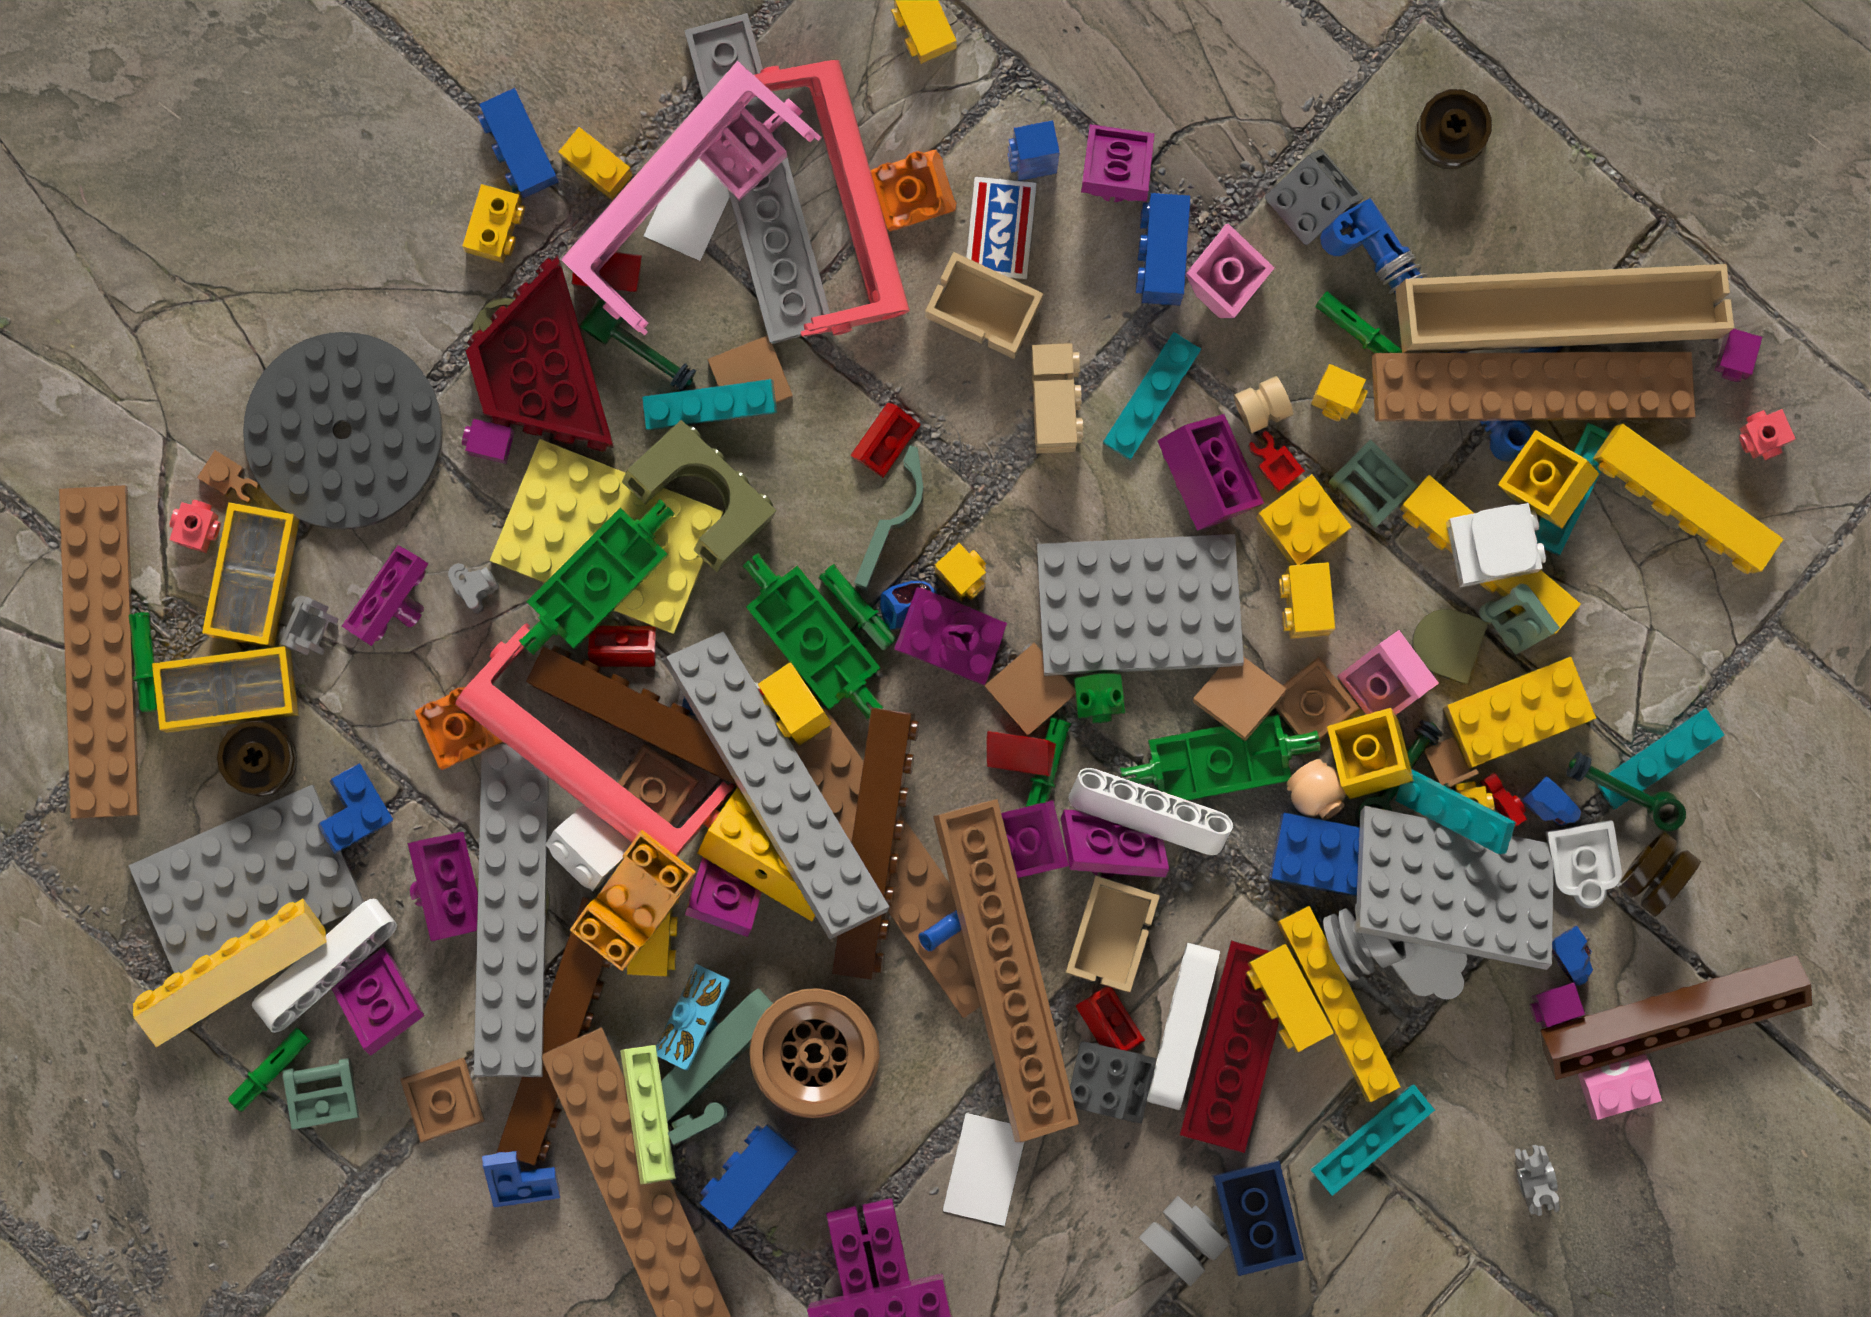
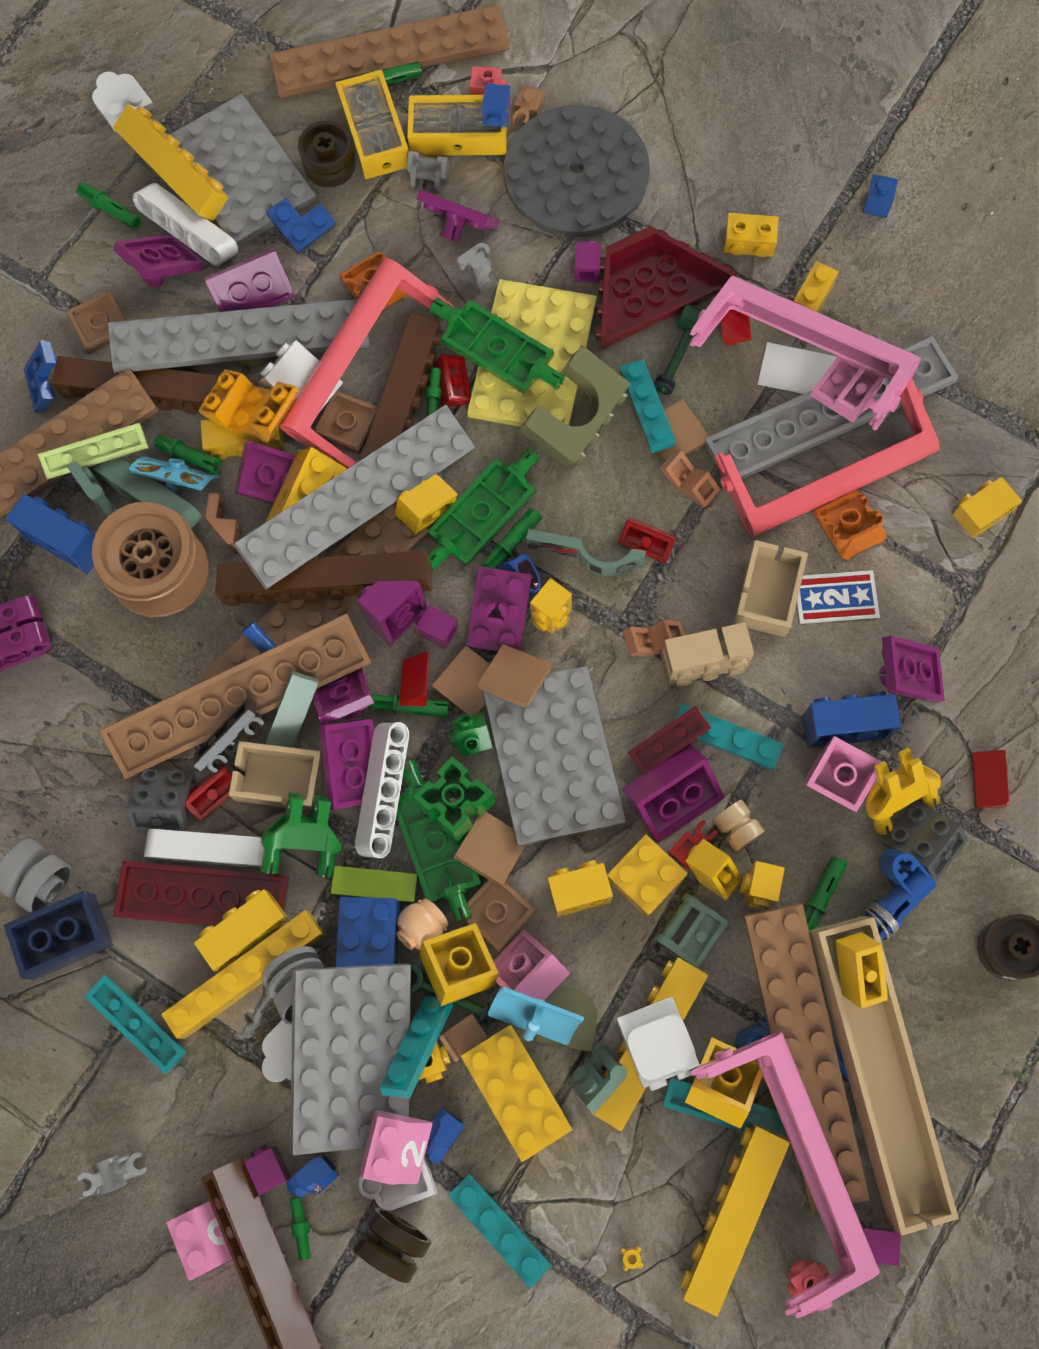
camera: 85 degrees right, 10 degrees down
sand green plate [283,1058,360,1130] -> none
blue brick [477,88,559,199] -> none
white sticker [943,1113,1024,1226] -> none
blue brick [1007,120,1060,181] -> none
red plate [1480,772,1527,827] -> none
dark green piece [1566,752,1686,831] -> none
none -> white plate [92,72,155,132]
none -> green axle [153,434,222,474]
none -> plate [193,697,264,773]
none -> nougat slope [205,493,242,553]
none -> green connector [260,792,342,878]
none -> tile [264,671,319,748]
none -> green bar [290,1196,311,1261]
none -> lime tile [331,866,418,903]
none -> magenta slope [357,581,427,646]
none -> bright pink slope [359,1110,433,1185]
none -> green brick [413,756,496,842]
none -> magenta brick [415,604,459,649]
none -> green bar [425,368,441,417]
none -> medium nougat tile [478,644,552,709]
none -> blue brick [482,83,511,127]
none -> medium azure shield [488,986,584,1045]
none -> yellow piece [620,1246,644,1271]
none -> nougat slope [623,620,685,657]
none -> dark red plate [628,705,712,775]
none -> nougat slope [660,449,720,508]
none -> yellow brick [686,839,742,901]
none -> bright pink piece [690,1032,880,1318]
none -> yellow brick [836,932,888,1009]
none -> blue brick [863,174,898,218]
none -> yellow connector [866,747,941,835]
none -> red slope [972,750,1009,808]

